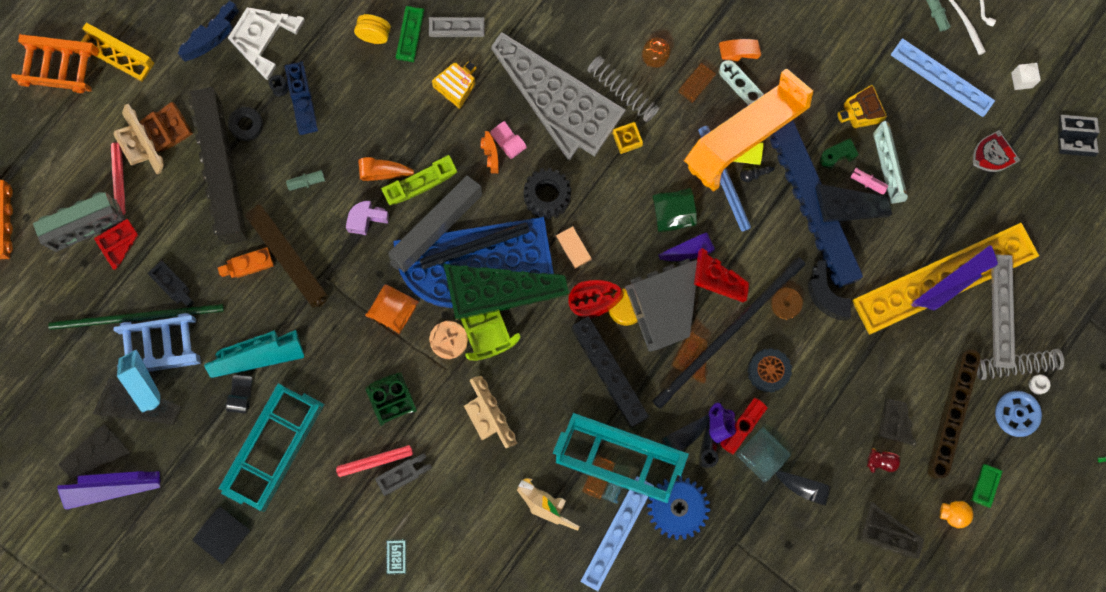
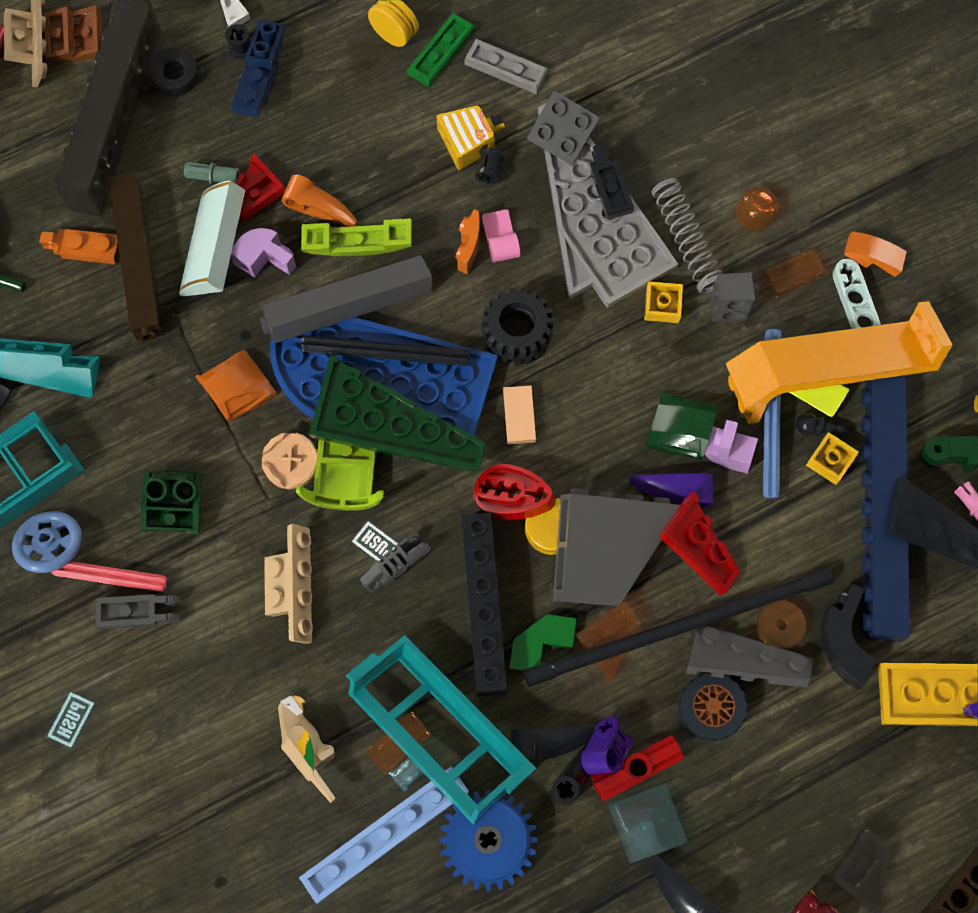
camera: 30 degrees right, 5 degrees down
none -> medium blue plate [12,511,82,573]
none -> light aqua slope [179,180,245,297]
none -> red wing [236,154,286,223]
none -> sticker [350,520,399,561]
none -> dark grey hinge [360,531,431,594]
none -> black bush [475,148,505,184]
none -> green tile [509,614,576,672]
none -> dark grey hinge [526,91,600,166]
none -> black hinge [590,144,634,220]
none -> dark grey wing [686,626,813,688]
none -> lavender brick [705,420,758,474]
none -> dark grey brick [710,272,758,322]
none -> yellow piece [806,432,859,485]

